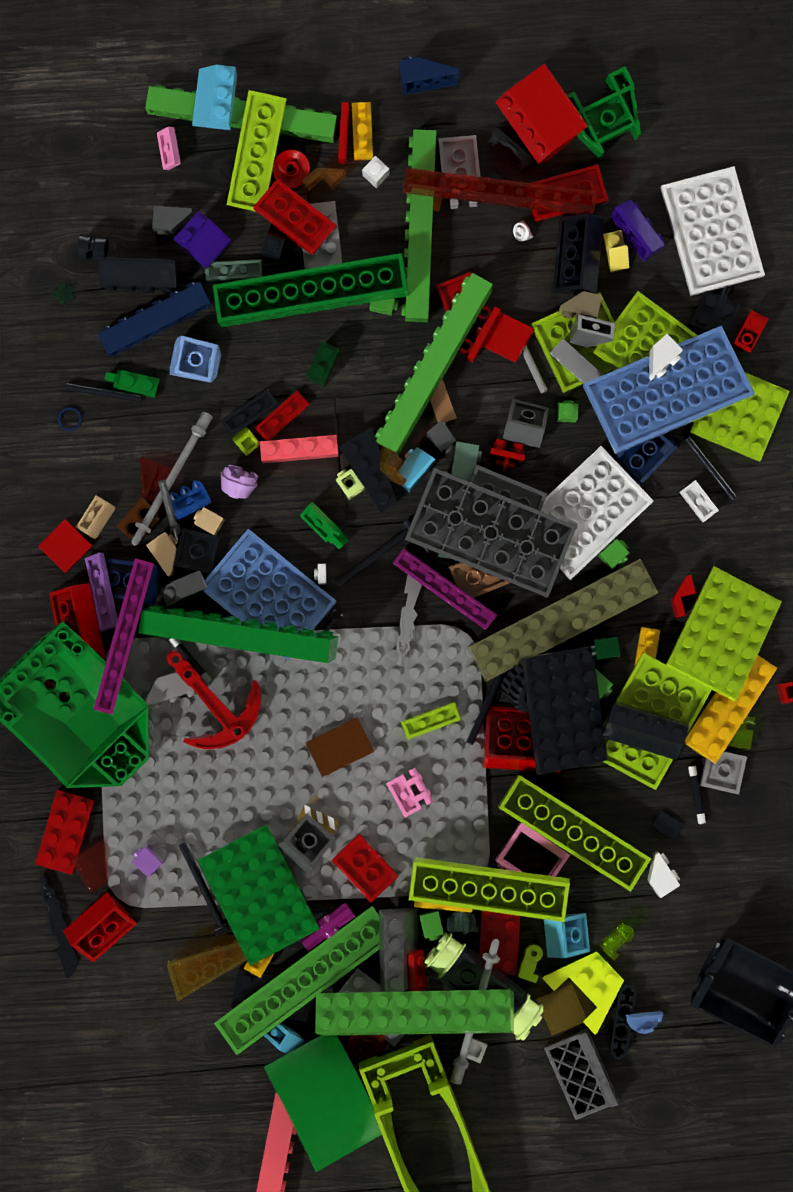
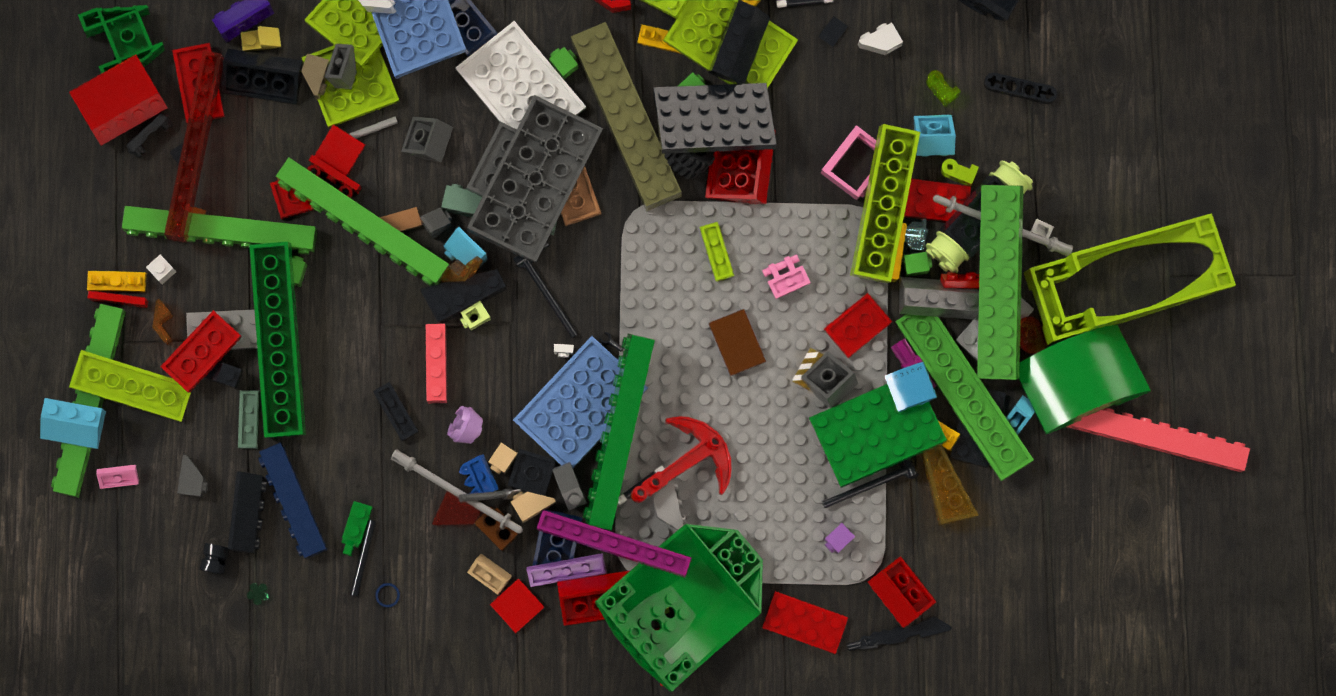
camera: 90 degrees left, 5 degrees down
clear red wing [70,840,108,893] -> none
light blue slope [170,336,221,383] -> none
dark purple slope [174,211,232,269] -> none
lime slope [232,427,260,456] -> none
red tile [255,390,310,441] -> none
red dish [273,149,310,188] -> none
green hinge [300,502,348,549] -> none
dark green brick [306,342,340,387] -> none
magenta tile [393,548,497,630] -> none
light grey sword [396,575,422,666] -> none
dark blue slope [399,57,460,95] -> none
light grey tile [438,135,482,209] -> none
black bar [466,674,504,745] -> none
red hips [489,439,525,472] -> none
lime brick [498,774,651,892] -> none
white plate [513,220,533,241] -> none
clear yellow tile [536,984,586,1036] -> none
neon yellow wing [542,951,624,1035] -> none
flat silver fence [544,1028,619,1120] -> none
light grey tile [550,339,603,384] -> none
bright green brick [557,400,578,423] -> none
dark green brick [589,637,620,660] -> none
medium blue plate [626,1011,663,1034] -> none
none -> dark azure slope [885,362,937,412]

